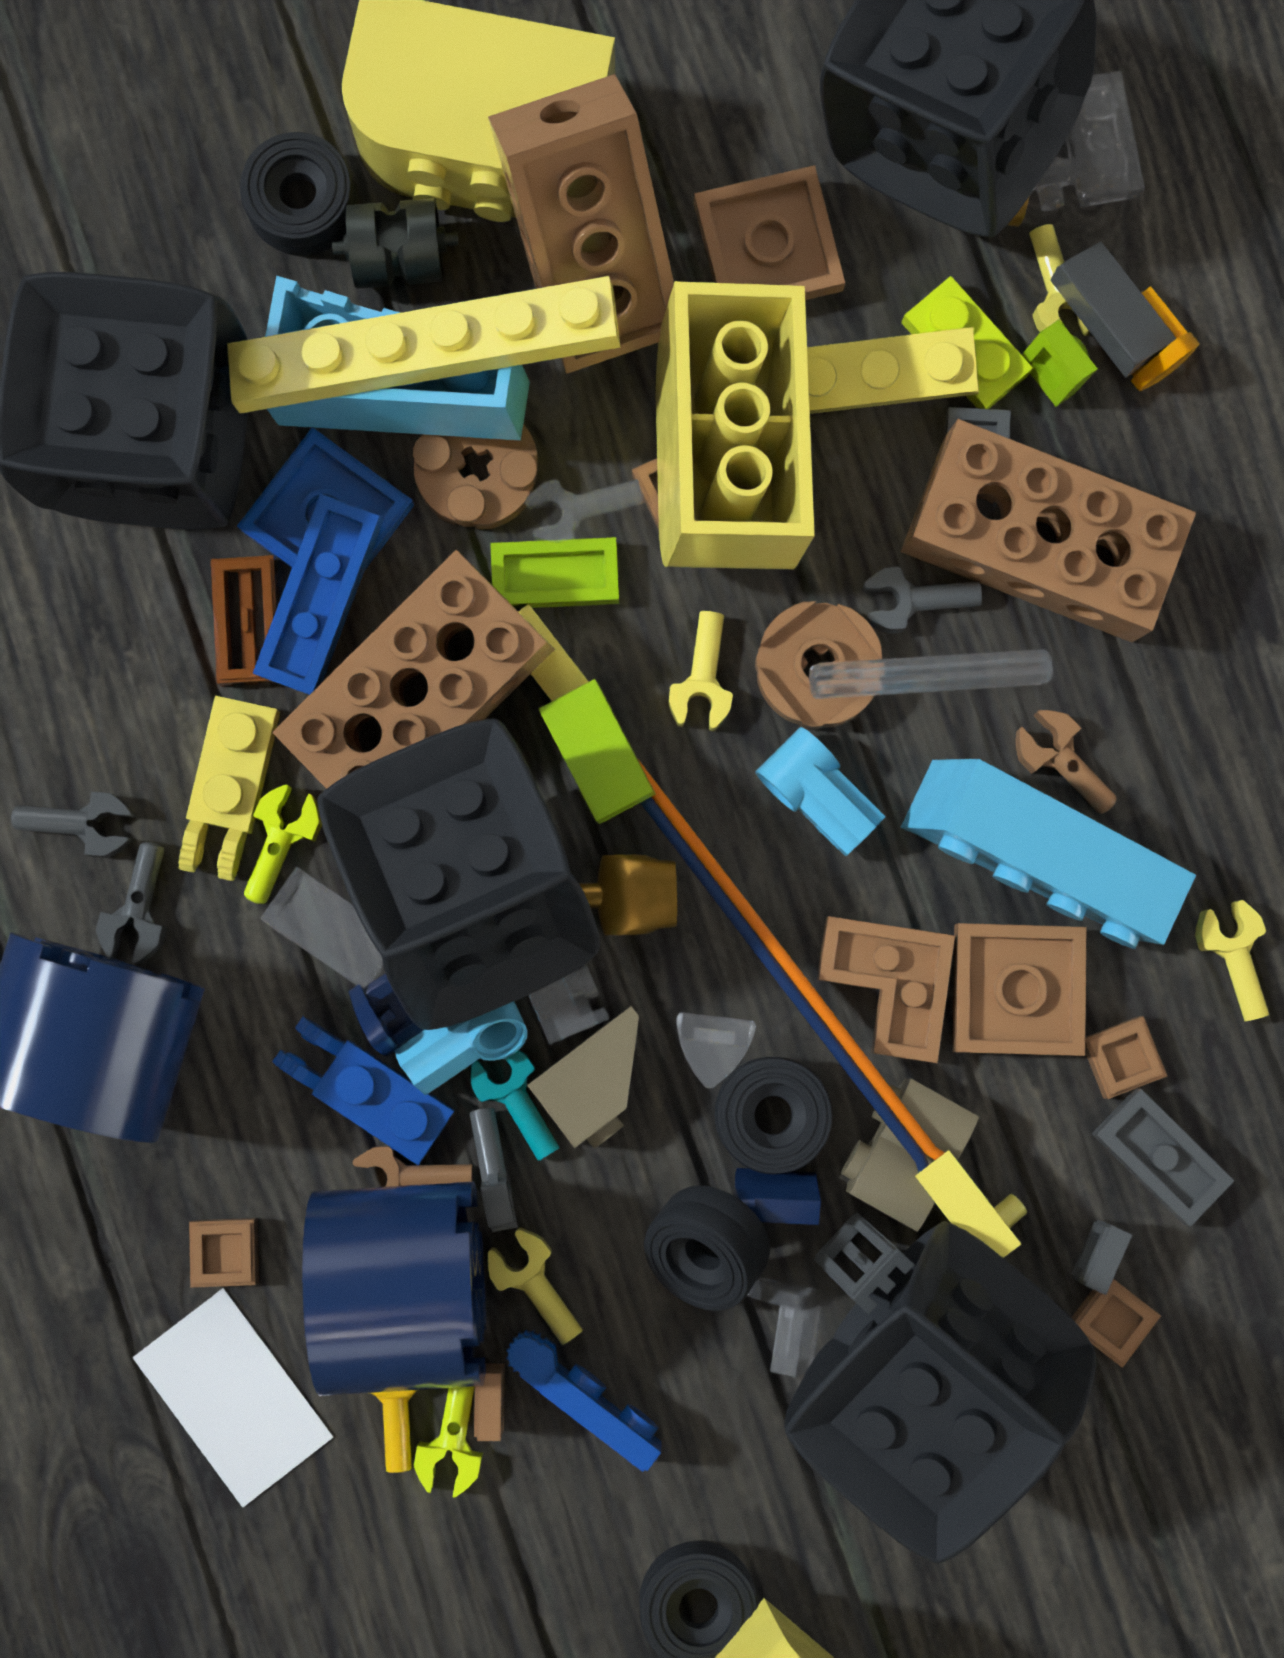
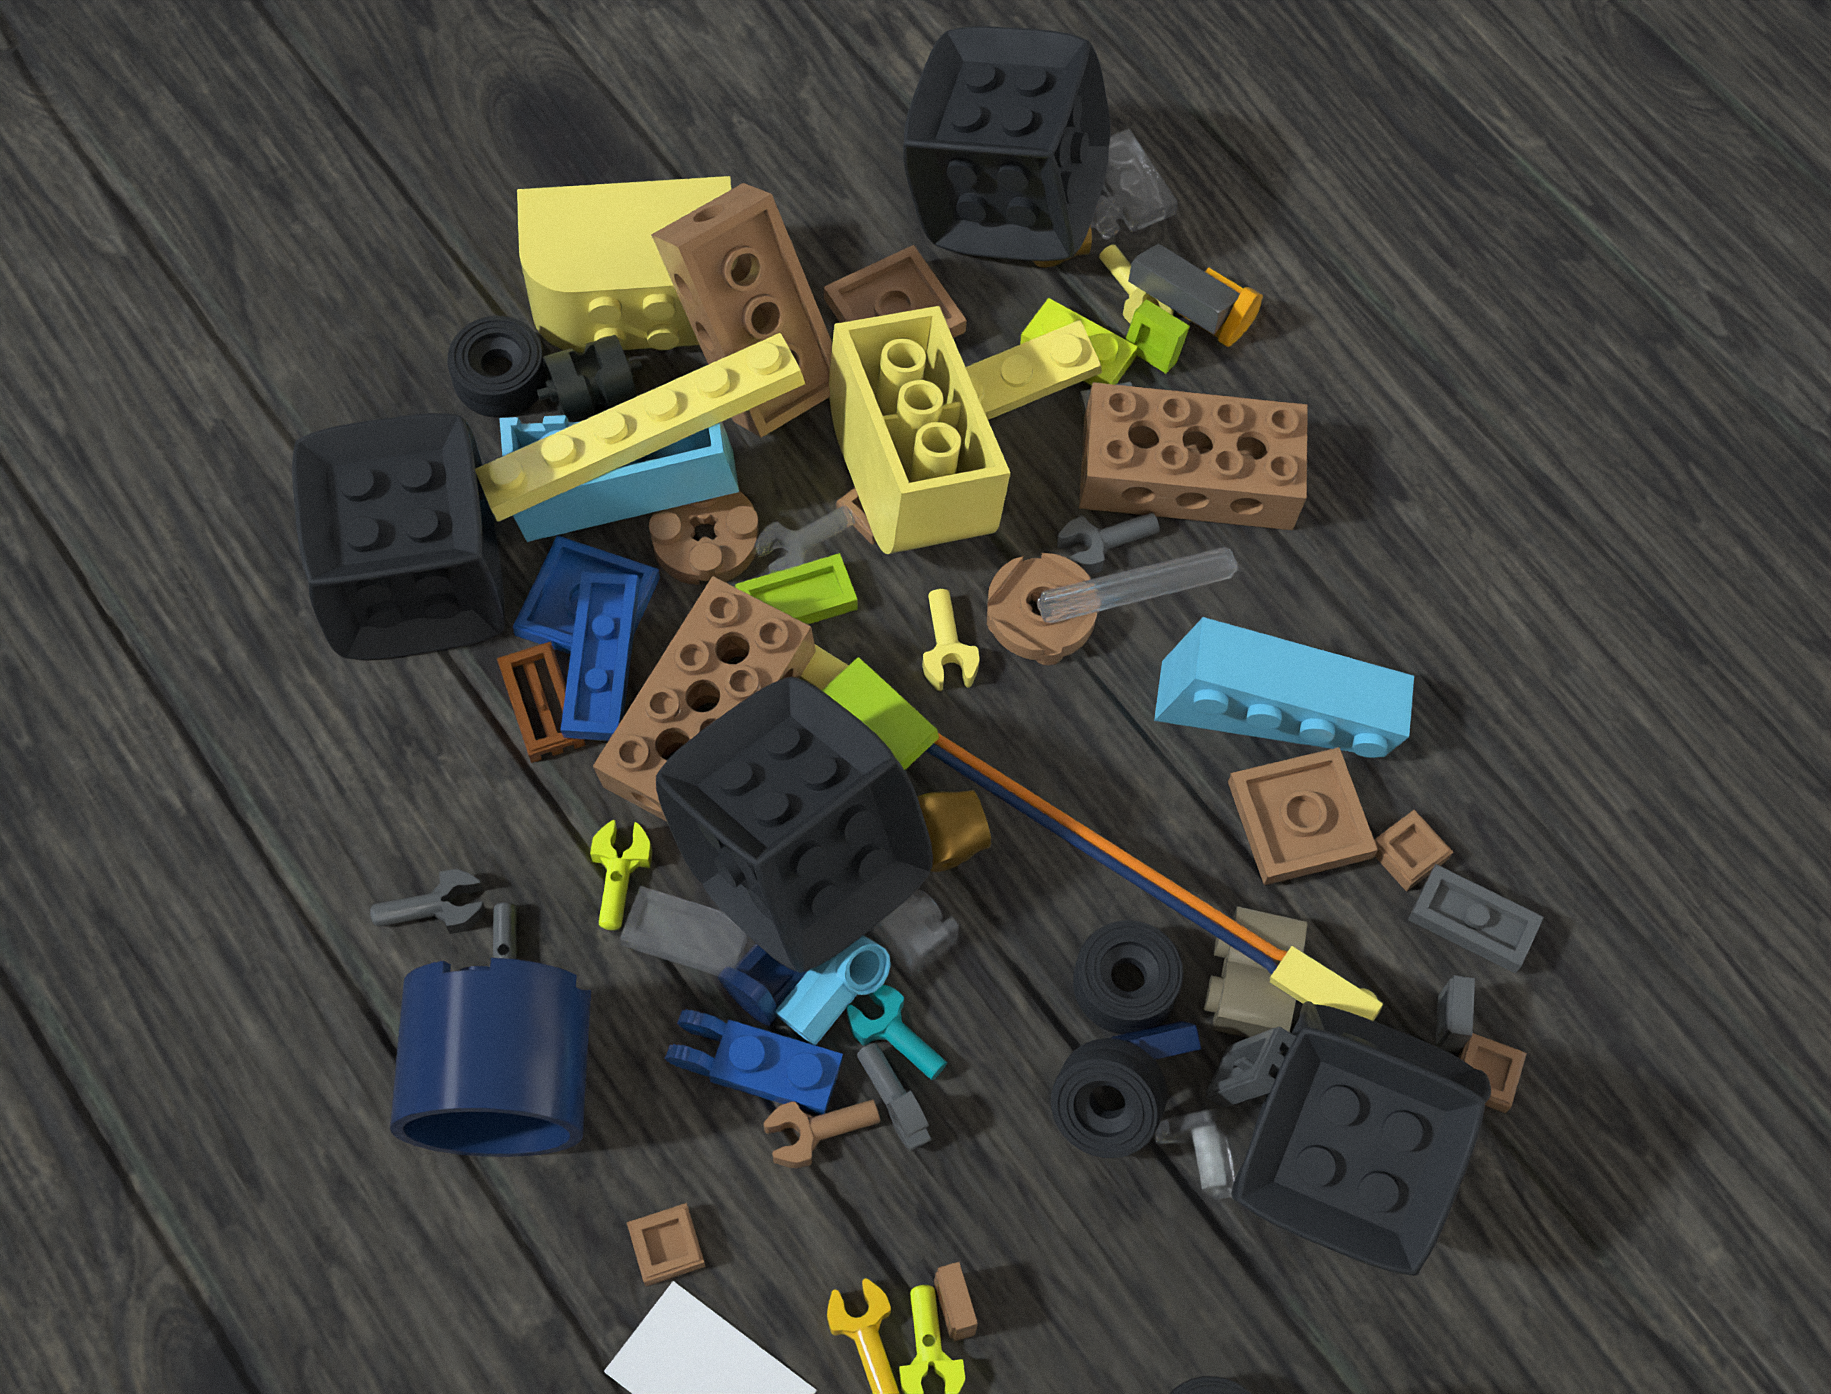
camera: 15 degrees left, 20 degrees down
light yellow hinge [178,696,280,881] -> none
dark blue brick [302,1181,487,1396] -> none
light yellow bar [488,1228,583,1345] -> none
blue hinge [506,1329,662,1472] -> none
dark tan slope [527,1006,639,1149] -> none
clear tile [676,1012,756,1088] -> none
medium azure piece [755,727,886,856] -> none
medium nougat plate [817,916,955,1063] -> none
medium nougat bar [1015,710,1117,814] -> none
light yellow bar [1195,900,1269,1021] -> none

